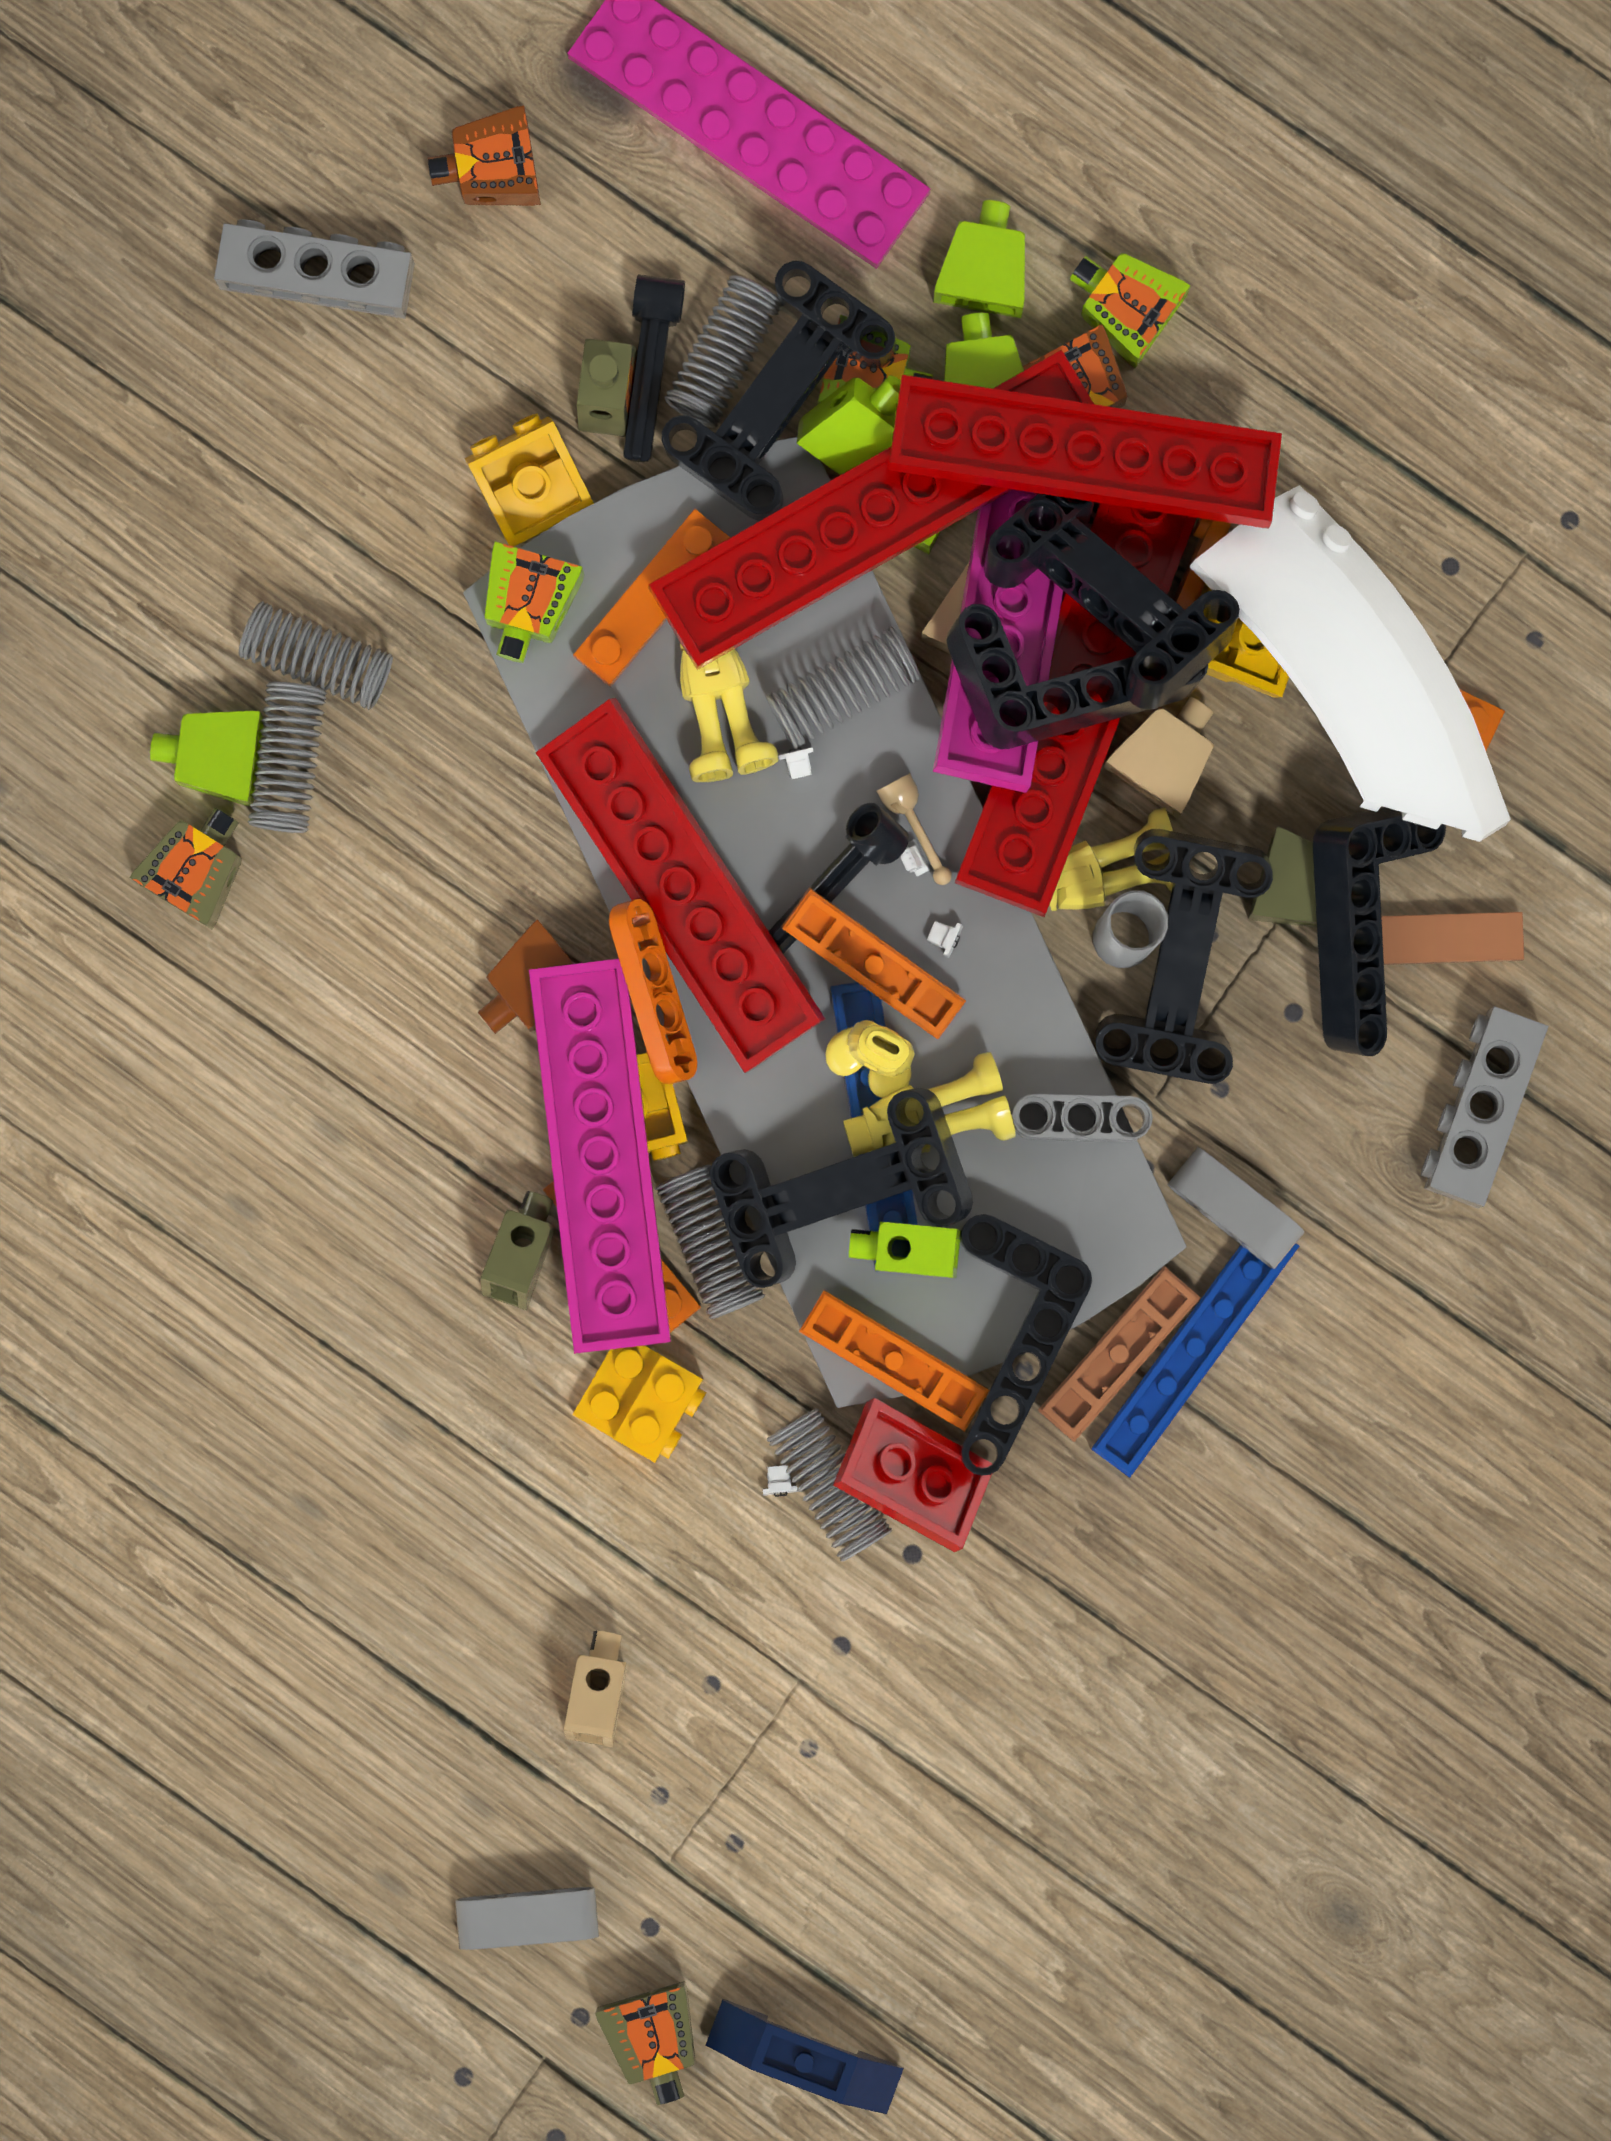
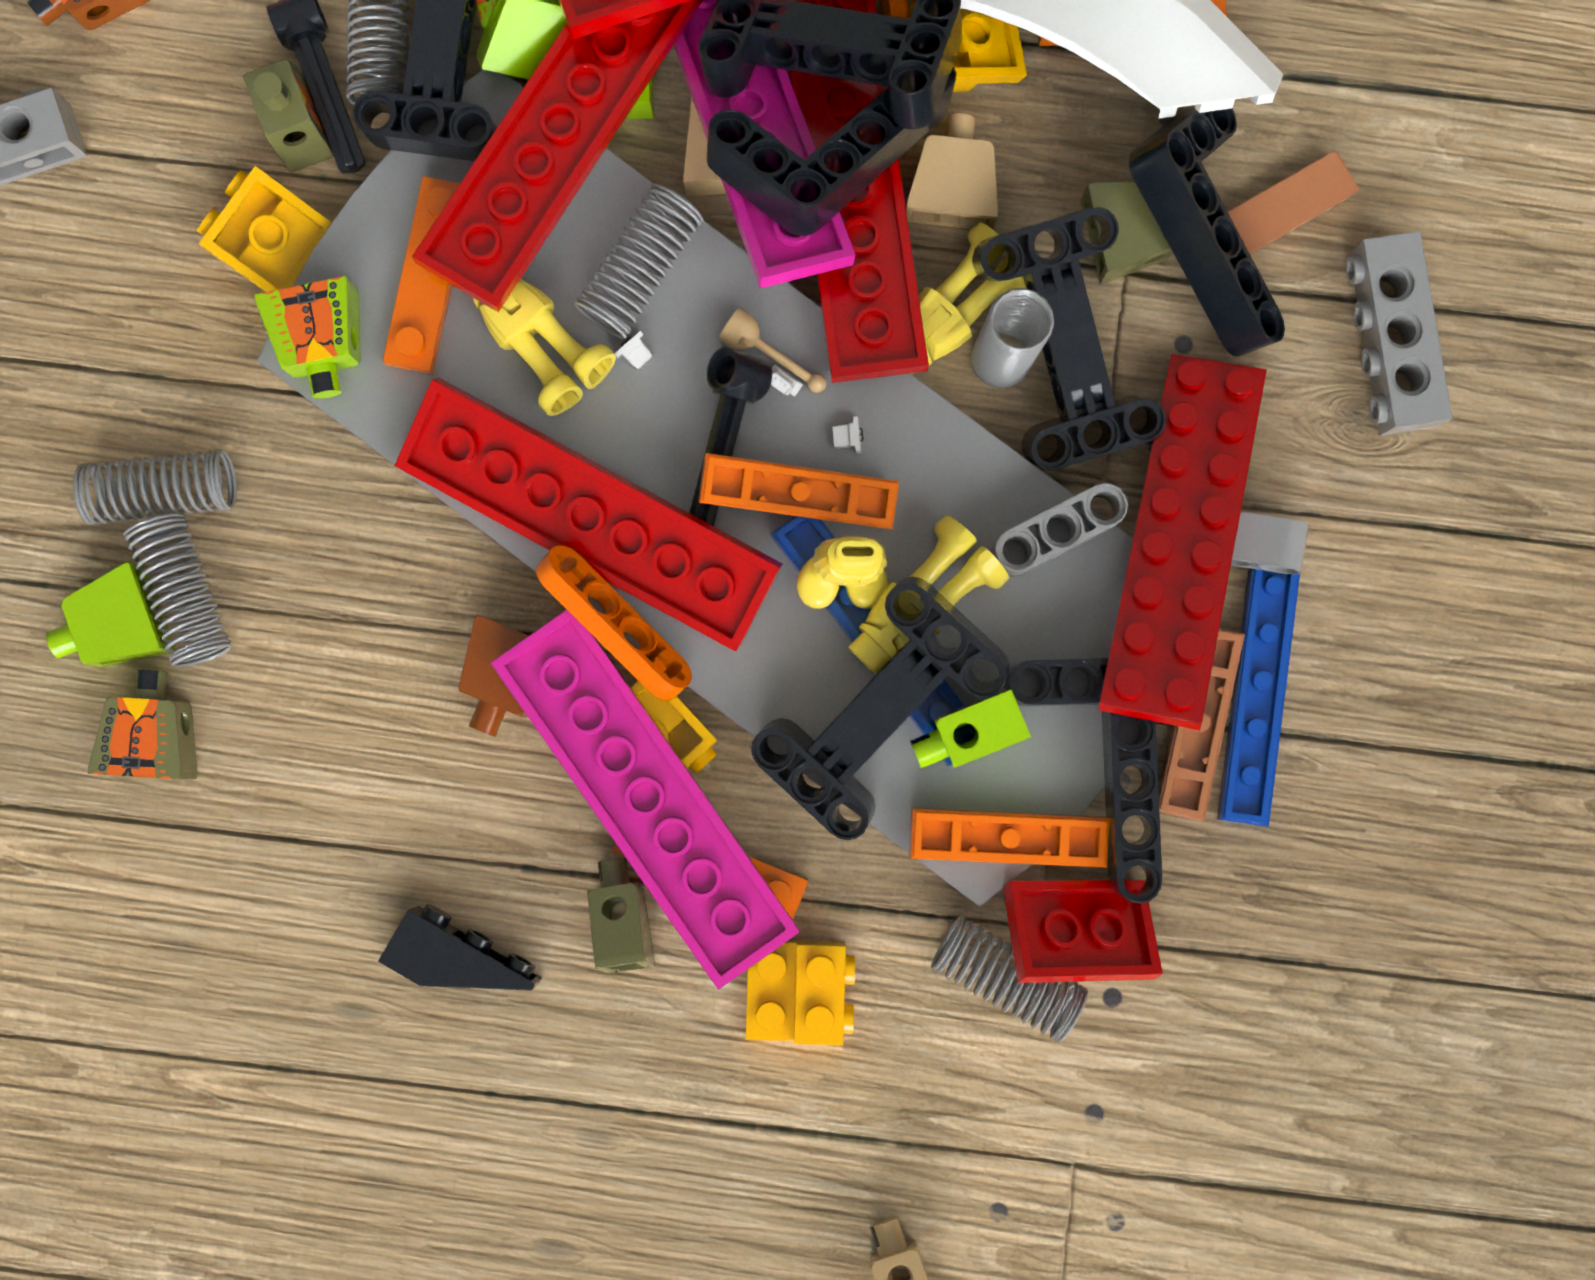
camera: 30 degrees left, 0 degrees up
light grey piece [656,1165,765,1319] -> none
white piece [763,1465,798,1497] -> none
none -> black slope [378,904,542,990]
none -> red plate [1098,354,1267,731]

